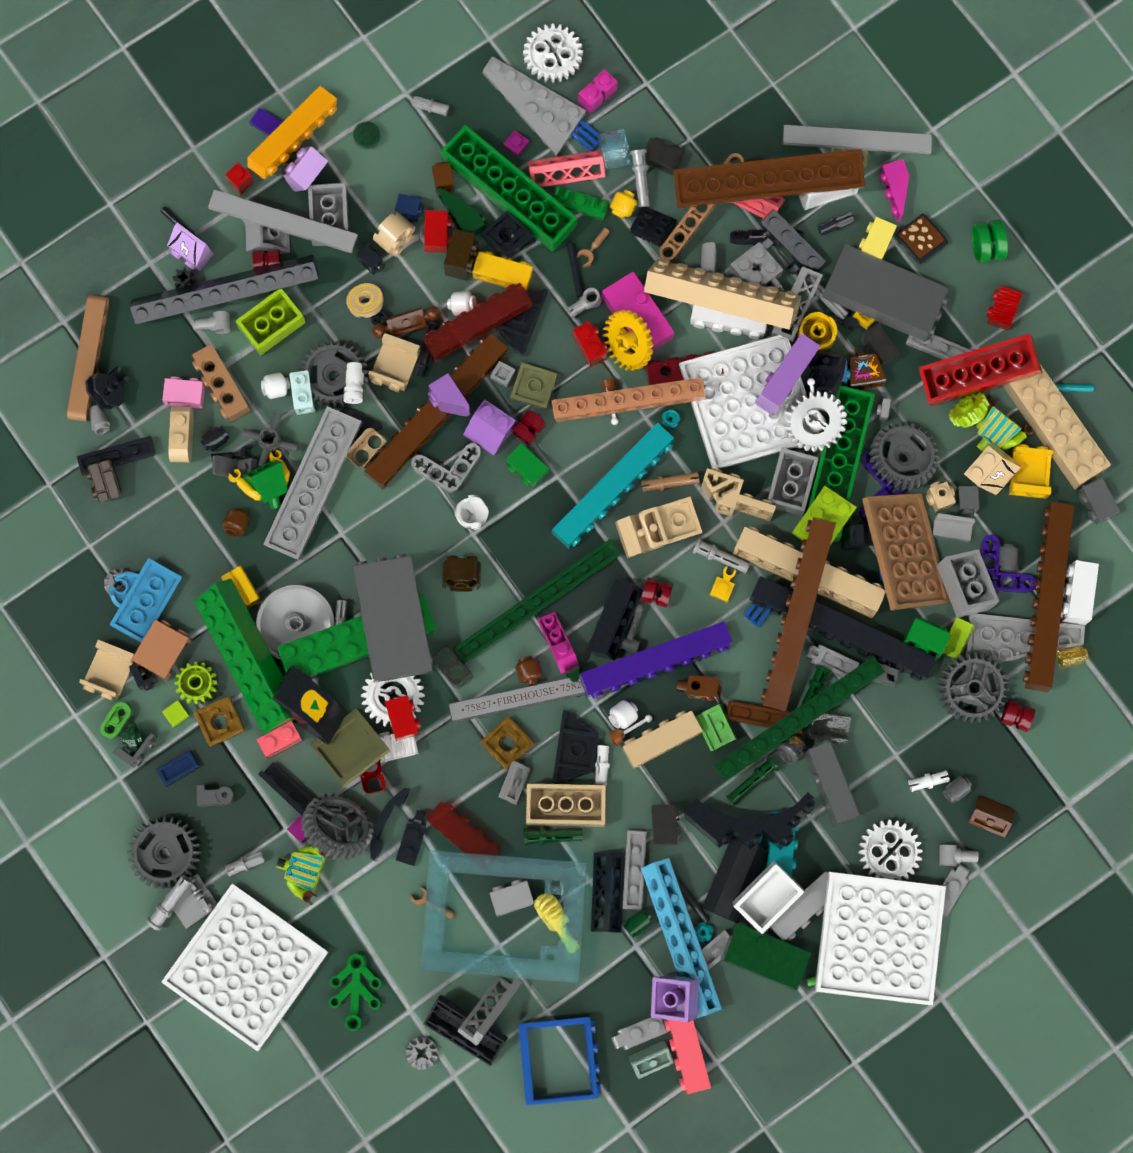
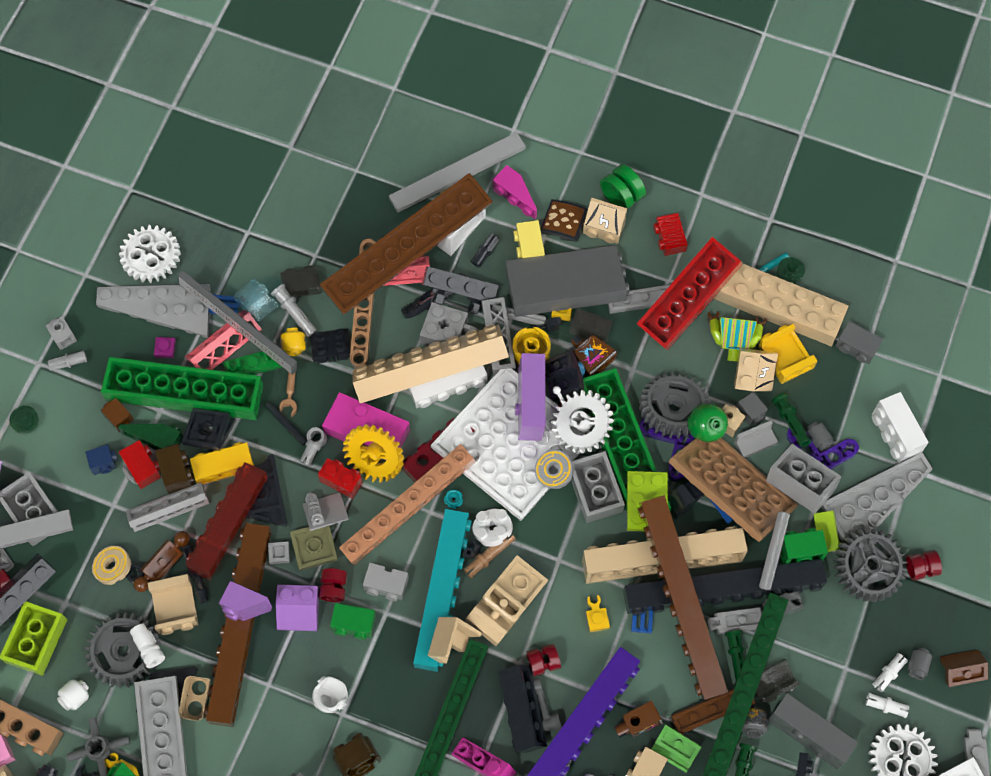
camera: 30 degrees left, 10 degrees down
light aqua bracket [289,370,316,415] -> none
black brick [356,242,386,275] -> none
tan brick [373,212,415,257] -> none
light grey beam [411,443,481,493] -> none
white head [447,291,476,316] -> none
dark pink piece [578,69,618,114] -> none
dark orange hinge [601,379,619,425] -> none
light grey pin [692,538,750,574] -> none
light grey brick [701,242,717,273] -> none
tan piece [701,468,776,521] -> none
light grey plate [876,398,891,423] -> none
light grey pin [939,845,979,866] -> none
lime gear [948,392,990,428] -> none
reddish brown brick [1023,502,1074,693] -> none
clear yellow brick [1057,645,1088,669] -> none
none -> light grey brick [45,316,77,350]
none -> light grey fence [126,483,209,532]
none -> tile [178,271,297,375]
none -> light grey hinge [303,492,349,531]
none -> light grey brick [363,563,409,601]
none -> tan panel [428,617,481,664]
none -> black arm [464,539,481,559]
none -> white plate [473,509,513,547]
none -> light grey tile [535,450,574,489]
none -> tan slope [583,198,627,244]
none -> green cylinder [687,403,728,442]
none -> light grey axle [759,511,790,590]
none -> dark green pin [772,393,811,448]
none -> clear green plate [777,257,805,284]
none -> white pin [865,693,909,718]

